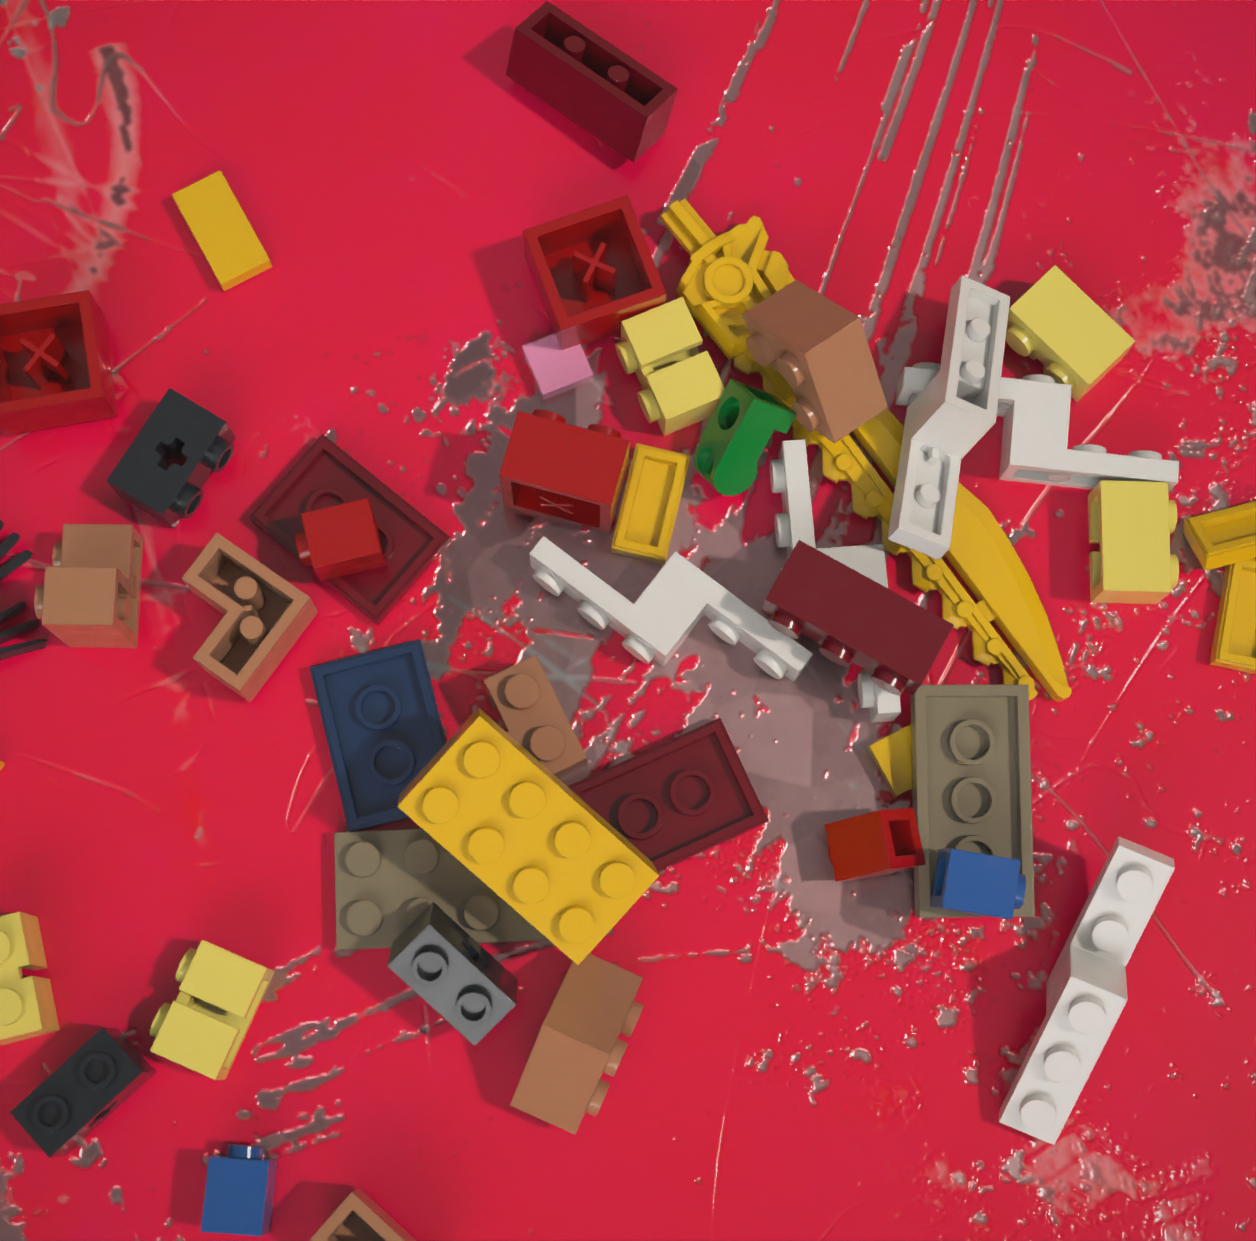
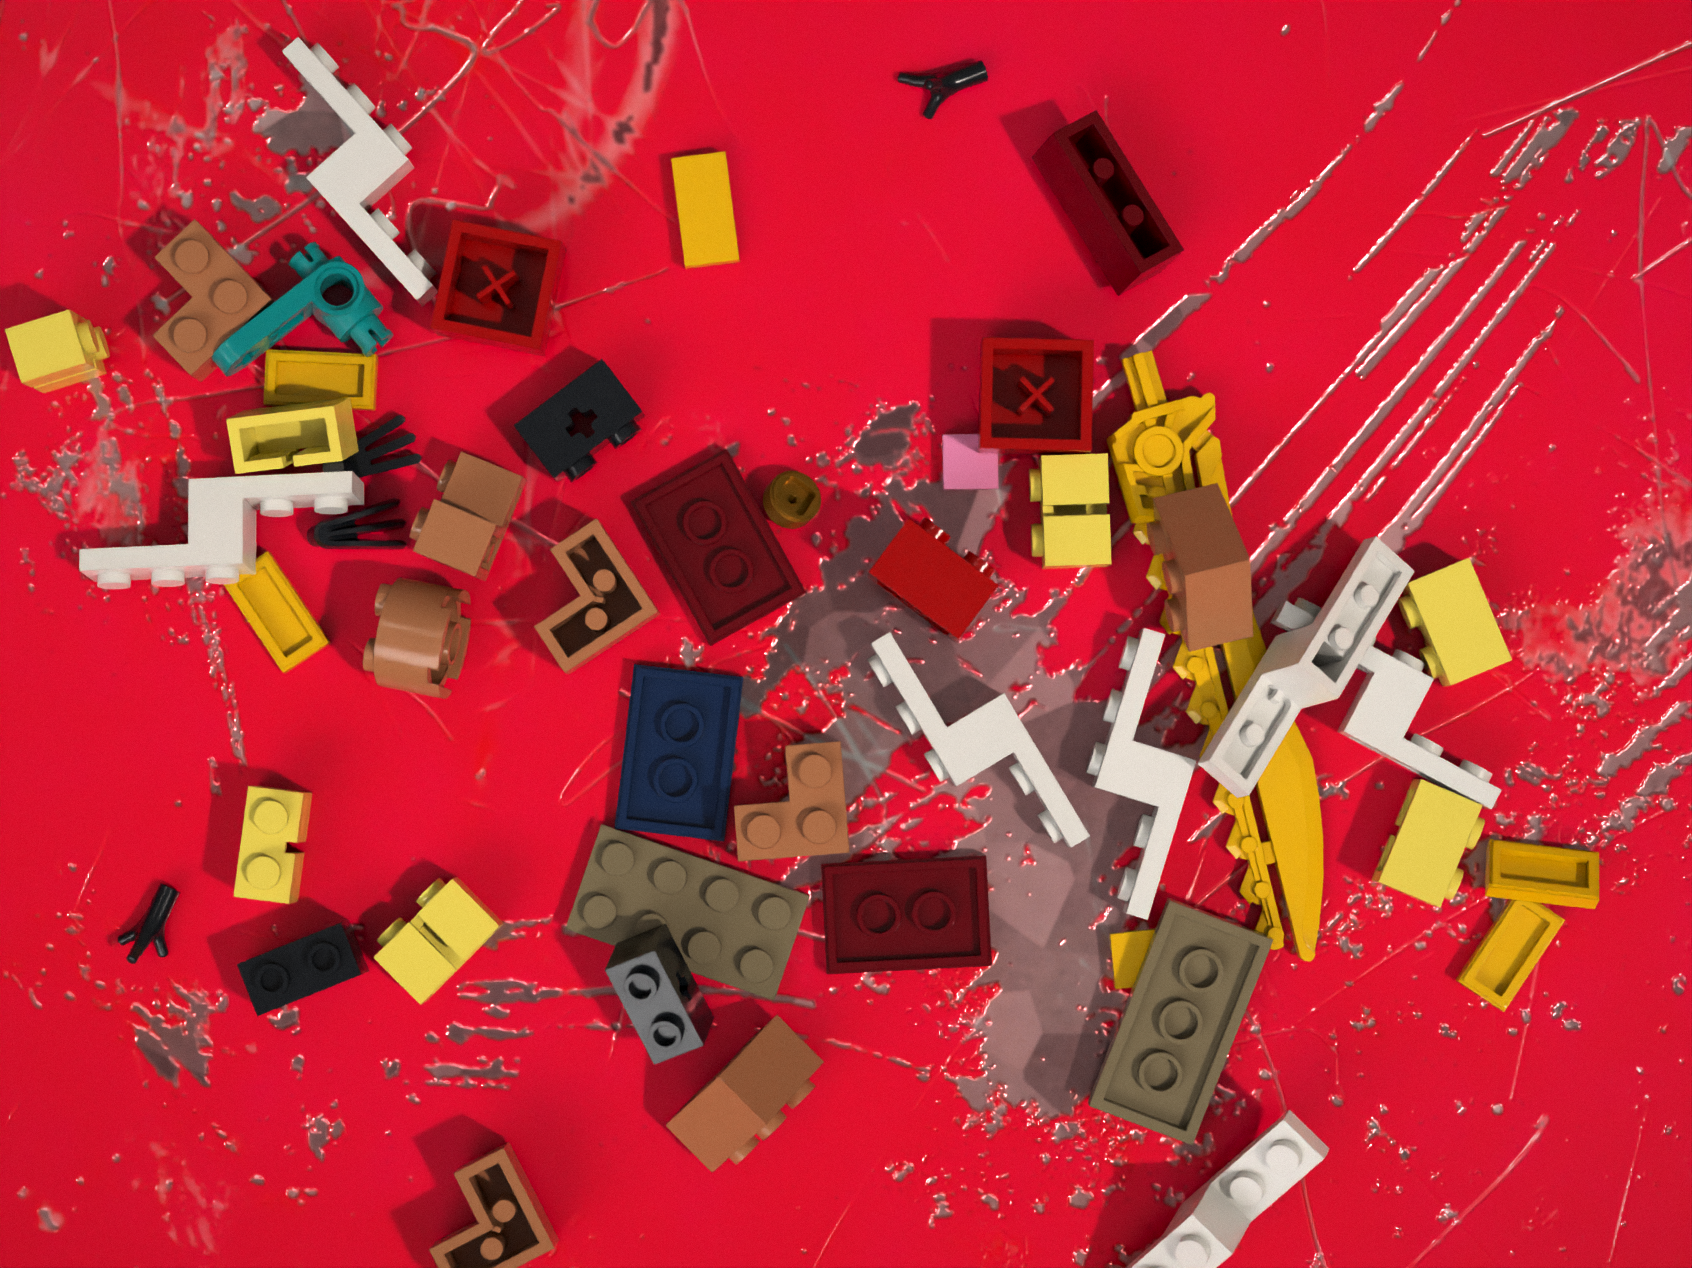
camera: 25 degrees right, 10 degrees up
blue brick [201,1144,278,1236] -> none
red brick [295,498,386,581] -> none
yellow brick [397,707,659,965] -> none
yellow tile [611,443,690,565] -> none
green leg [693,379,797,496] -> none
dark red brick [761,540,954,695] -> none
red brick [825,808,926,882] -> none
blue brick [930,848,1026,920] -> none
none -> nougat brick [363,578,471,699]
none -> pearl gold tile [763,471,821,529]
none -> black bar [898,60,988,119]

